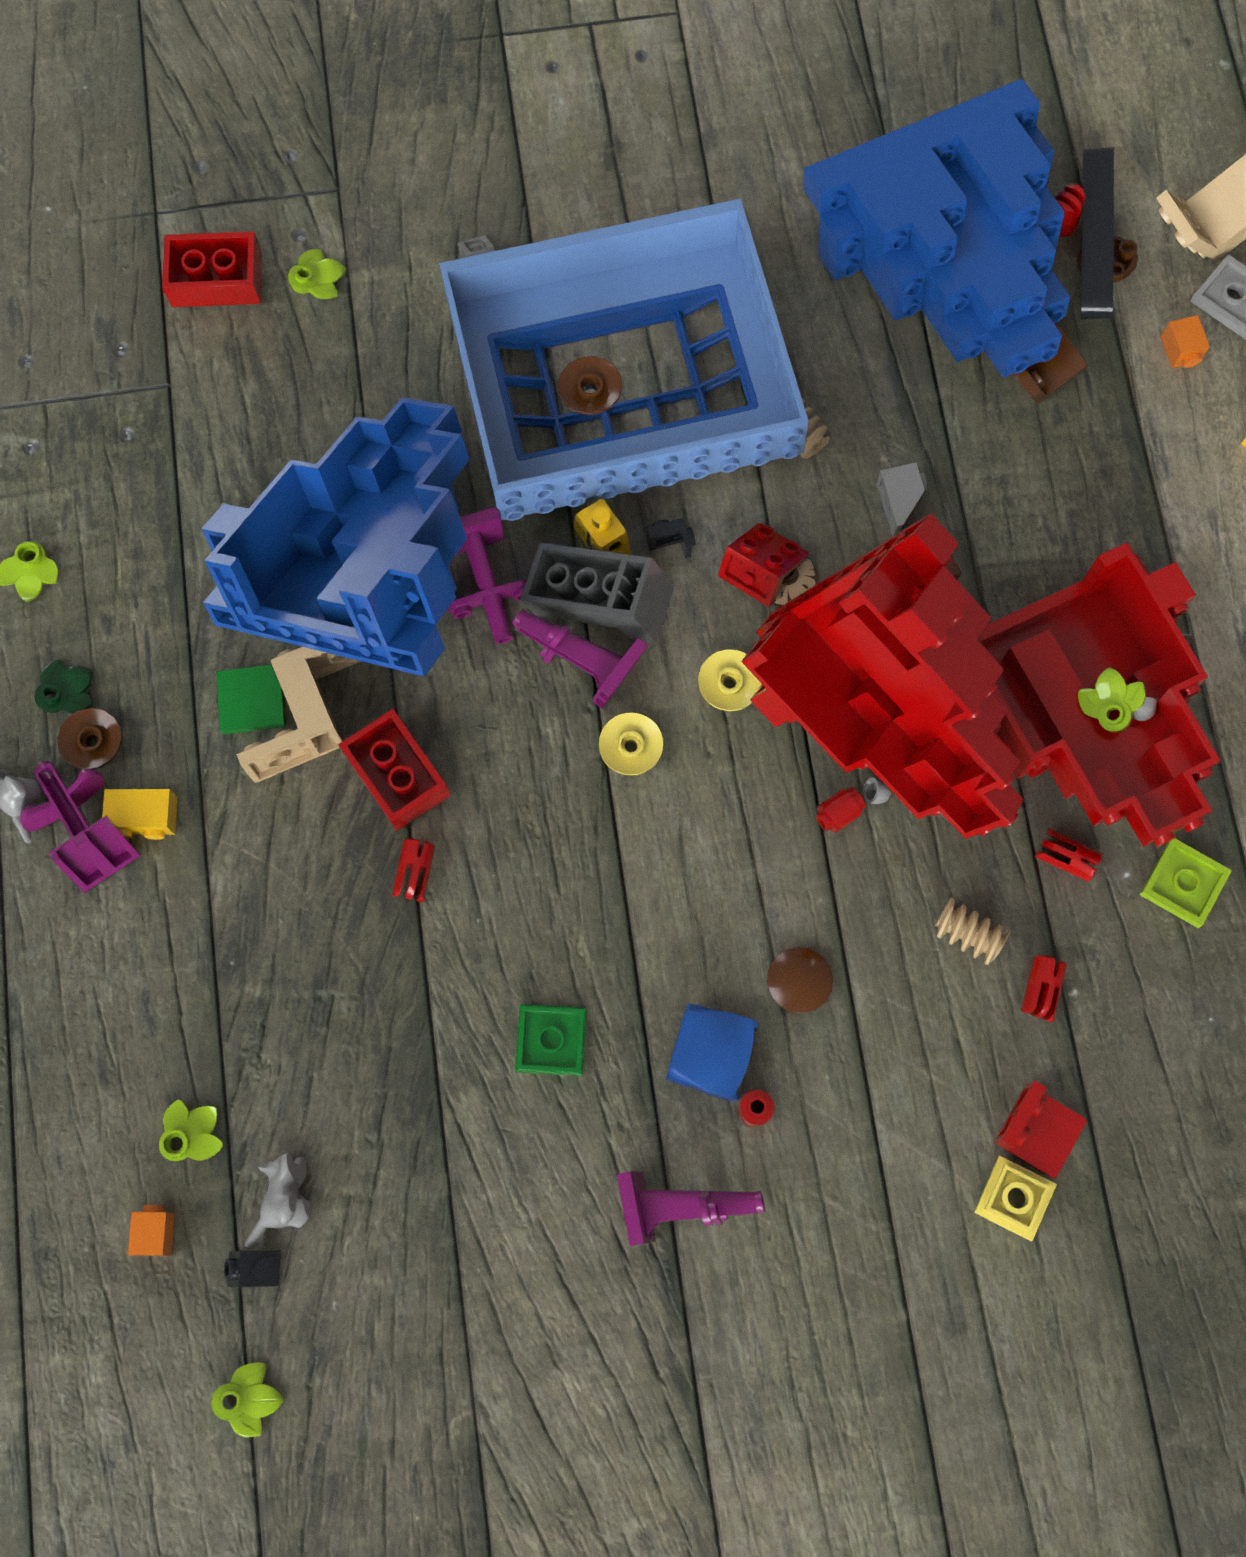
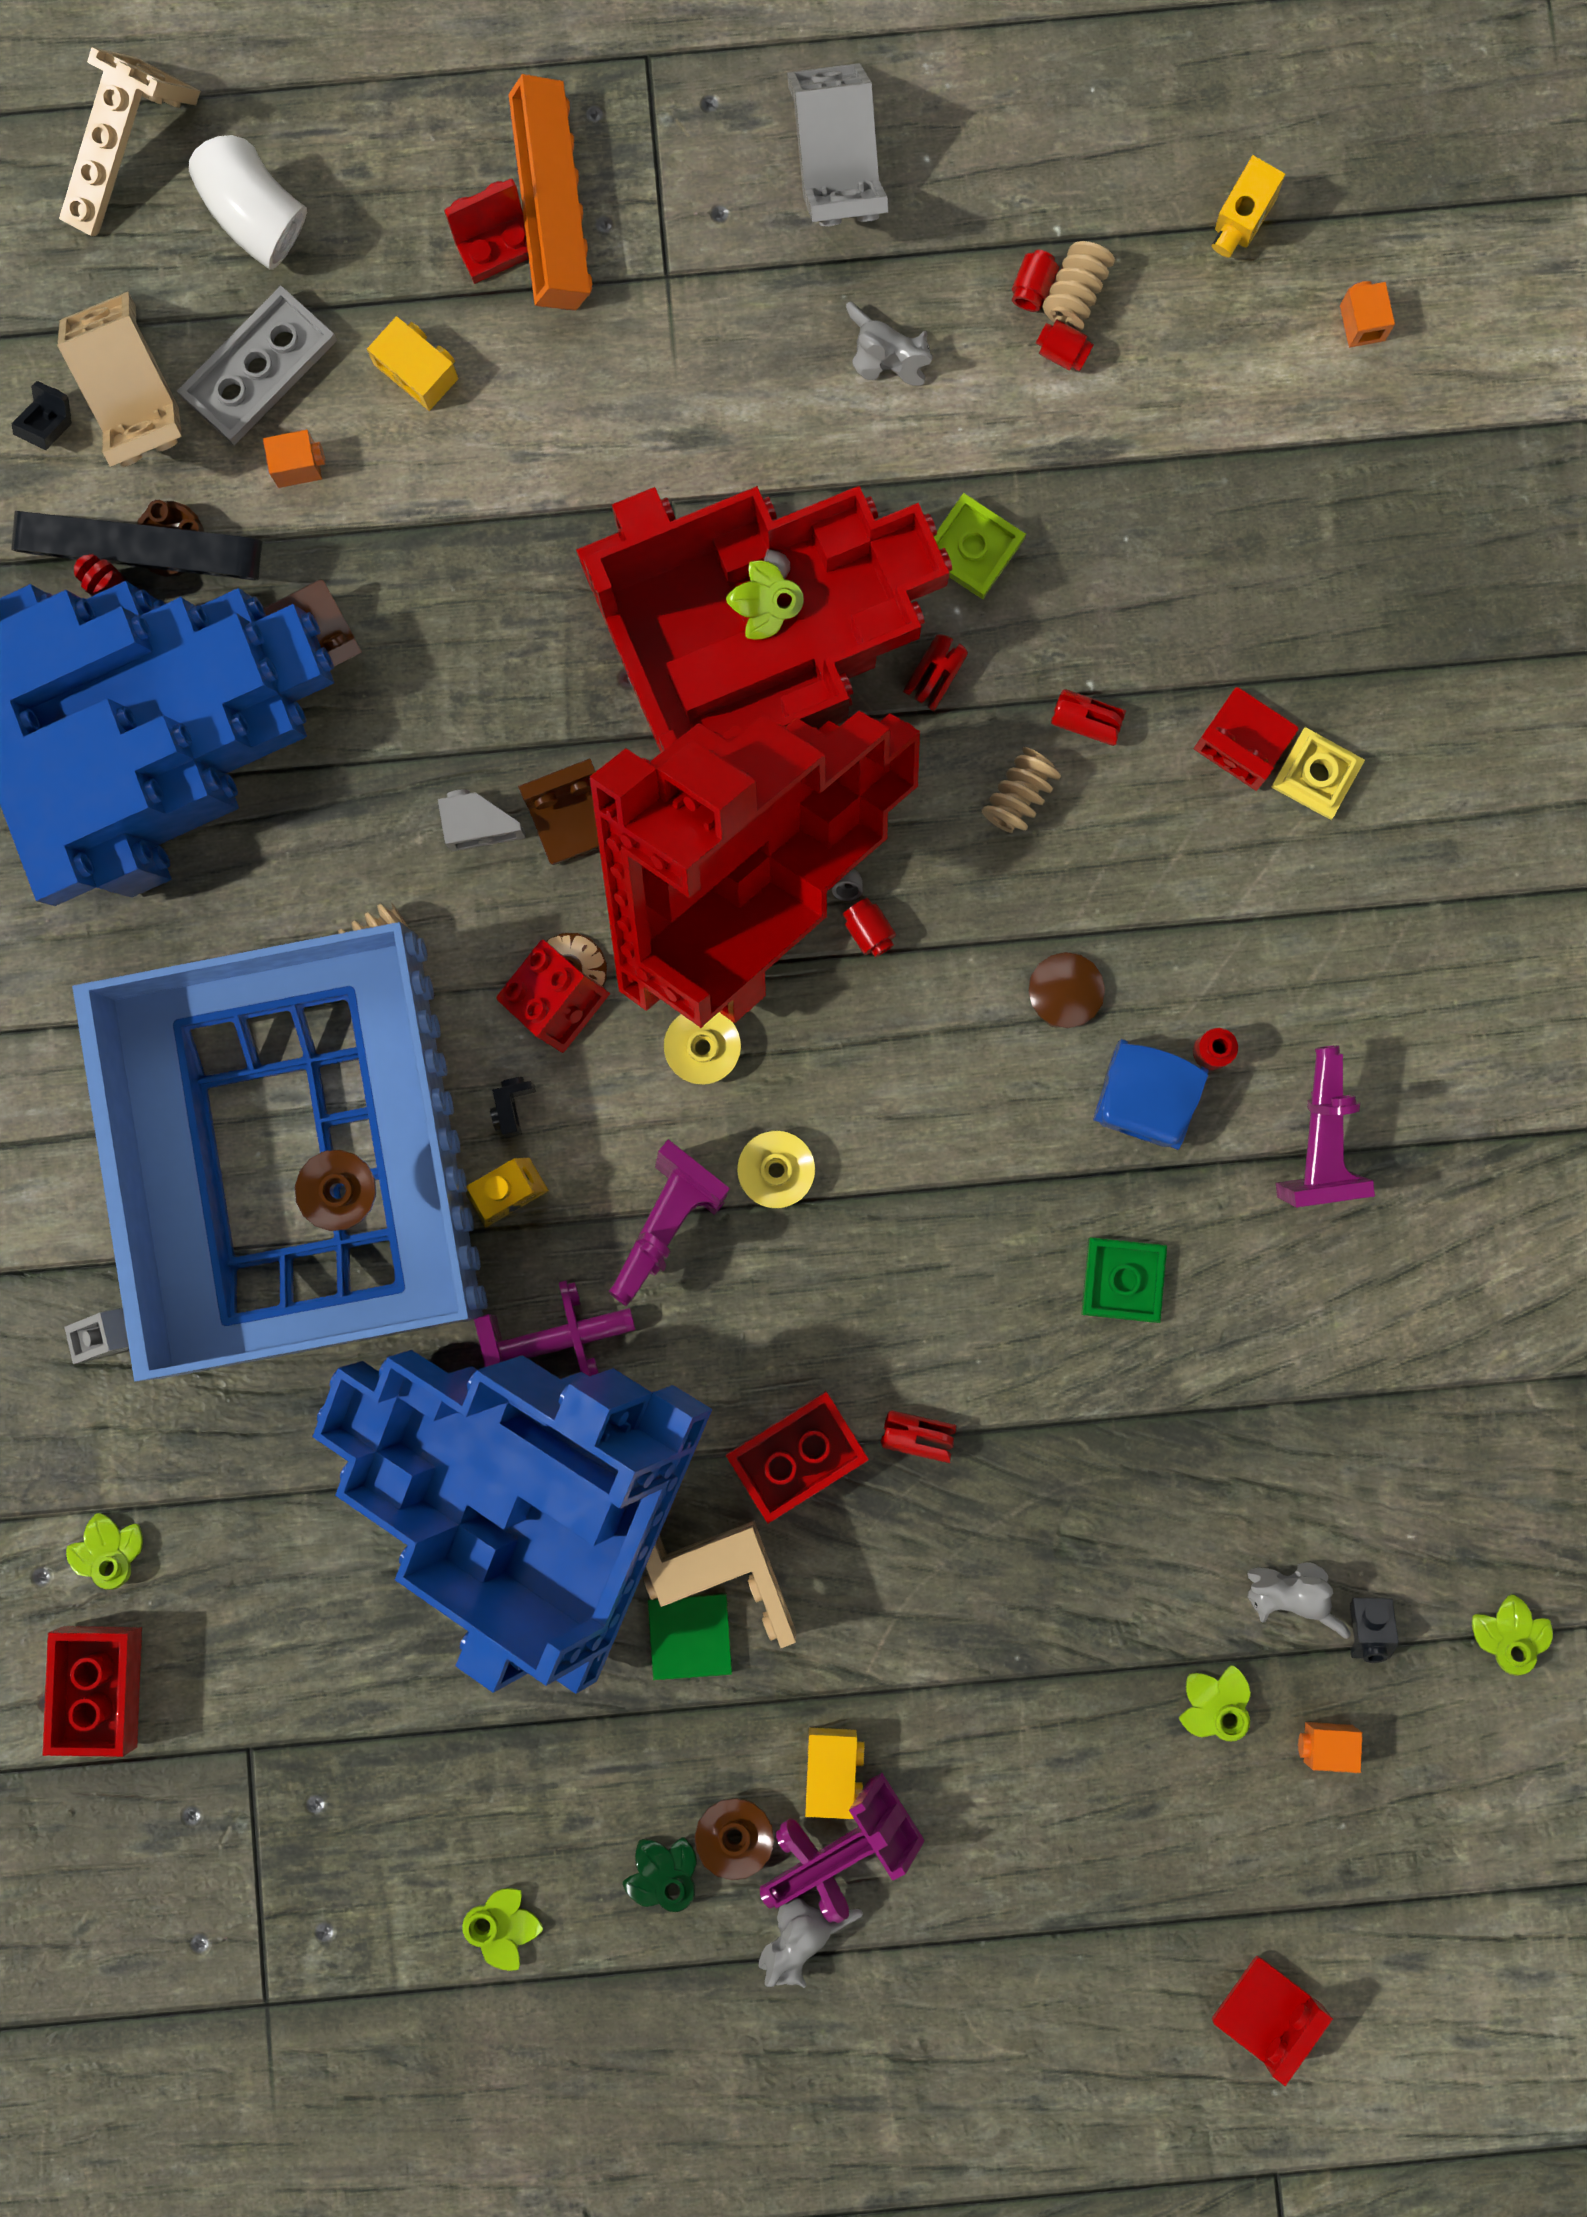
camera: 85 degrees left, 10 degrees up
dark grey hinge [520,543,674,643] -> none
none -> black bracket [11,381,72,450]

